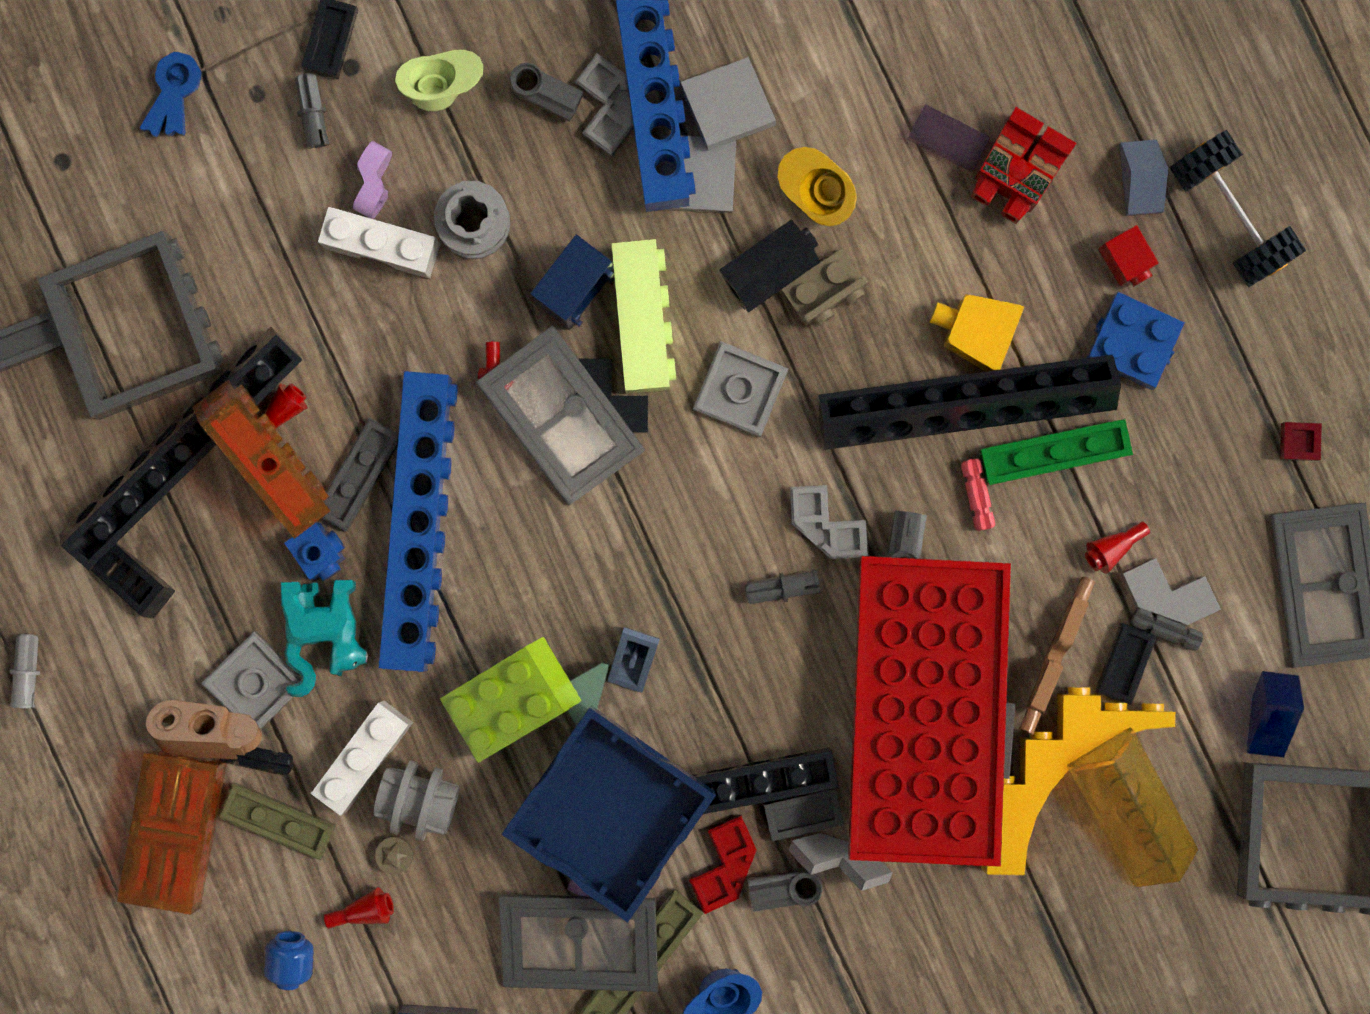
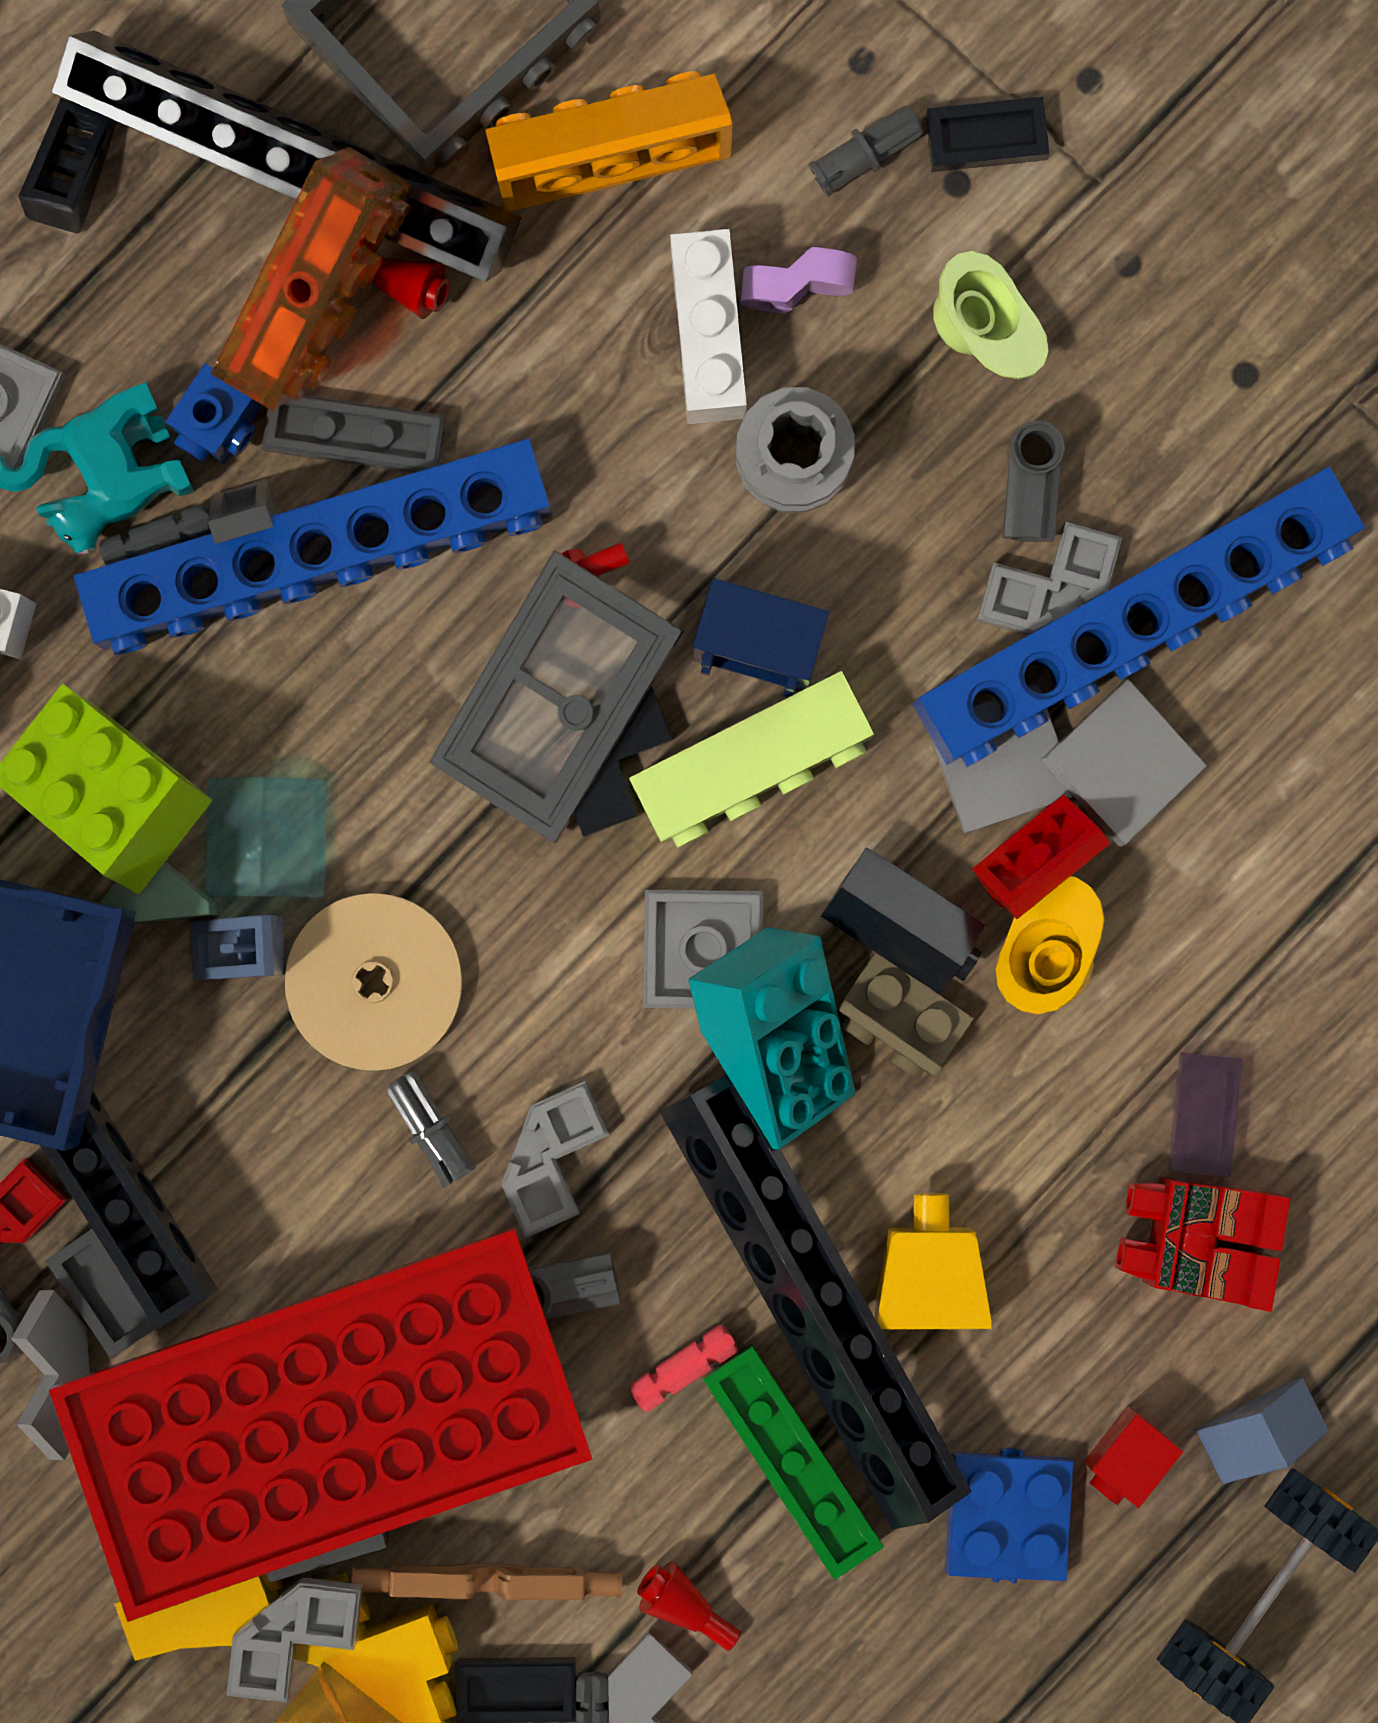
camera: 75 degrees right, 0 degrees up
none -> dark grey axle [99,505,212,565]
none -> clear light blue slope [206,777,327,898]
none -> dark grey tile [208,478,275,544]
none -> light grey tile [226,1577,363,1703]
none -> tan piece [285,893,463,1071]
none -> light orange slope [485,71,732,212]
none -> teal slope [688,927,856,1150]
none -> red bracket [972,794,1110,919]

